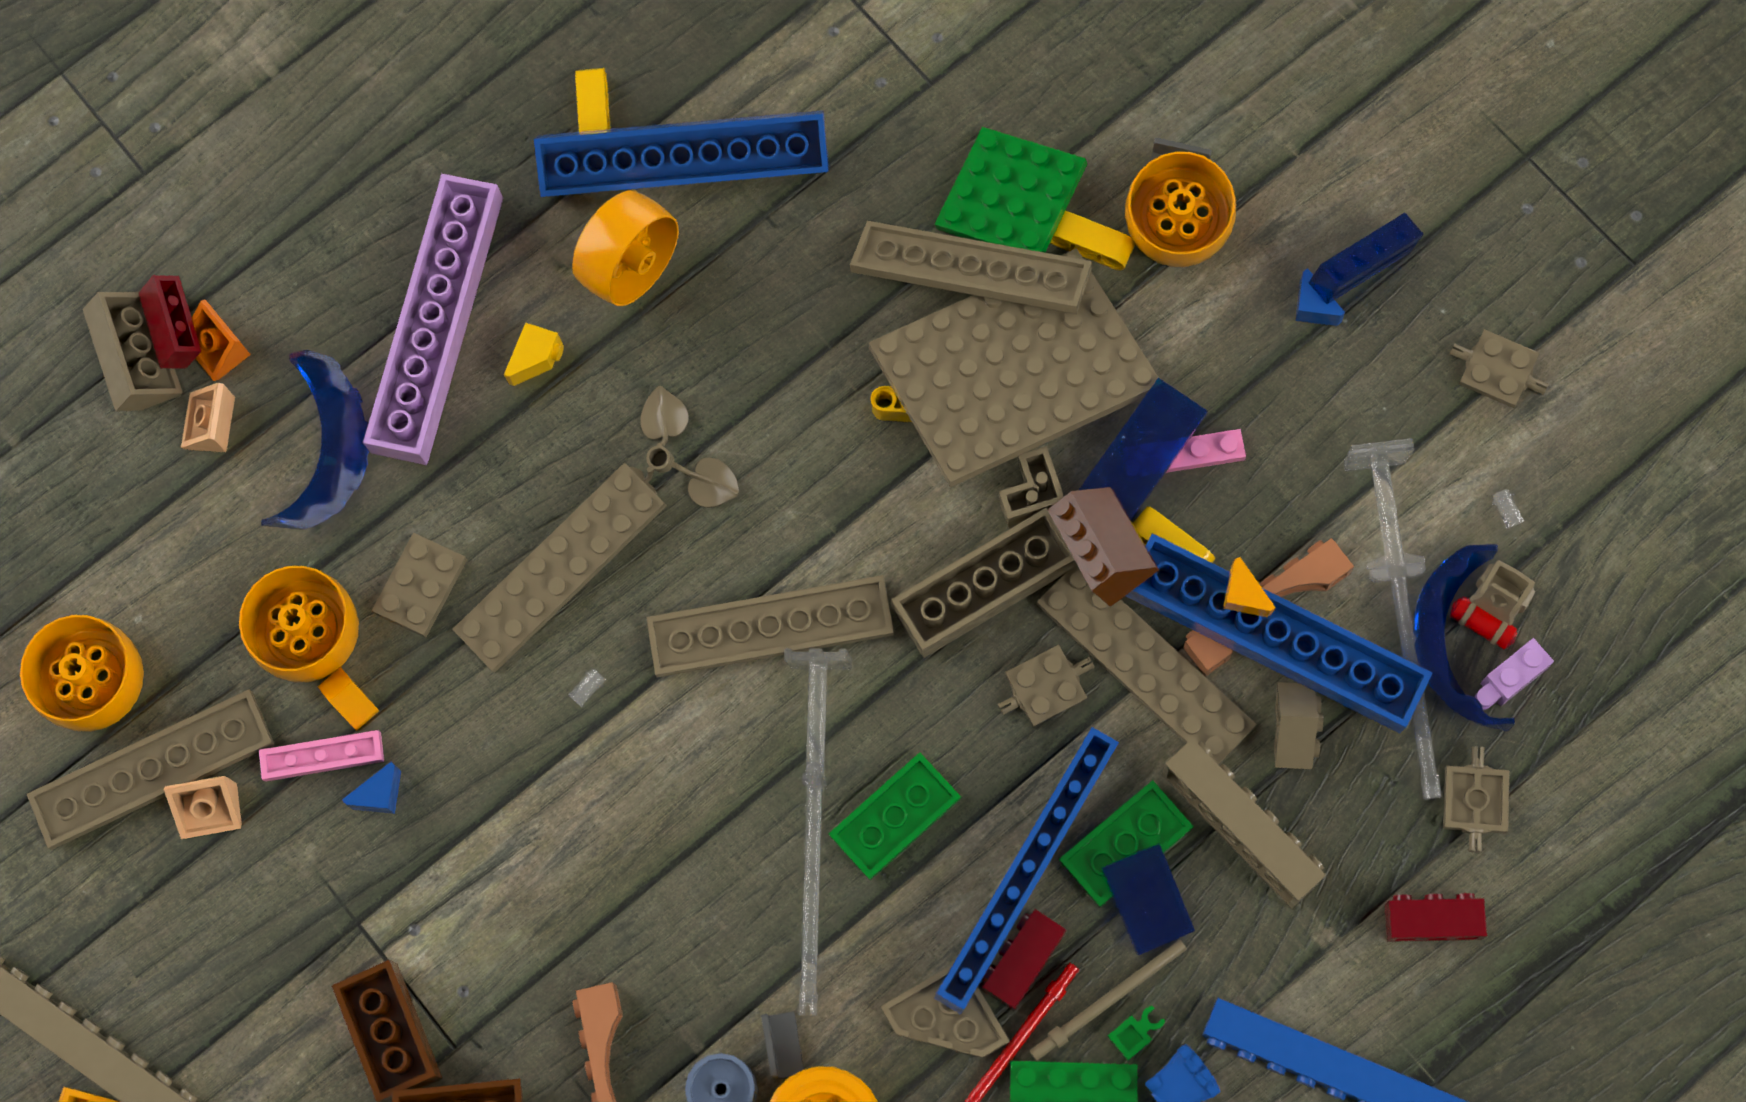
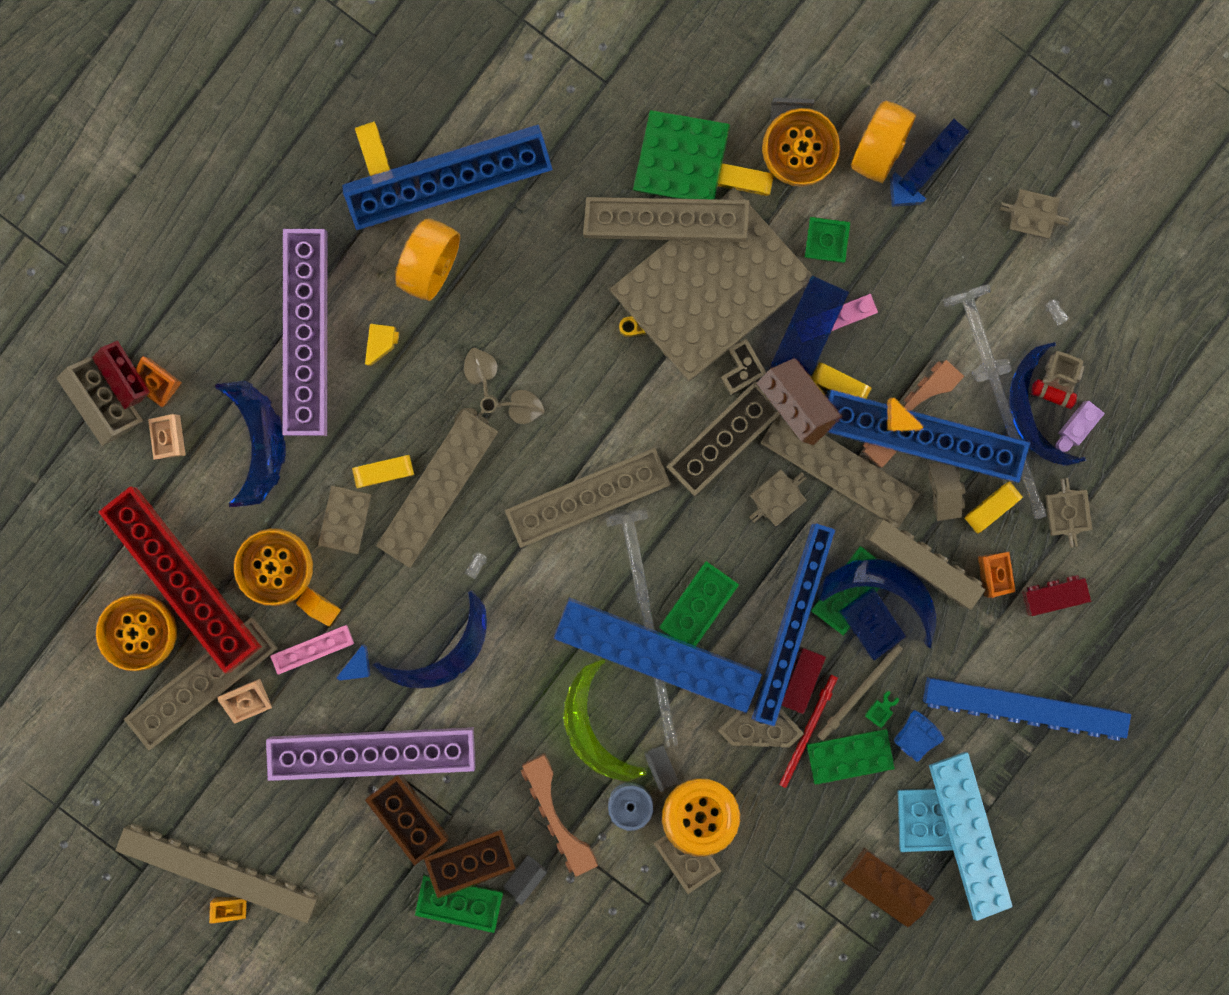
camera: 20 degrees left, 15 degrees up
none -> red brick [98,486,262,673]
none -> lavender brick [266,727,475,781]
none -> yellow beam [352,455,414,488]
none -> clear blue windscreen [373,589,487,688]
none -> blue brick [554,597,762,713]
none -> clear neon green windscreen [564,658,647,781]
none -> green plate [804,217,850,263]
none -> clear blue windscreen [817,559,936,648]
none -> light orange wheel [851,100,916,183]
none -> yellow beam [964,481,1023,534]
none -> orange slope [978,552,1016,598]

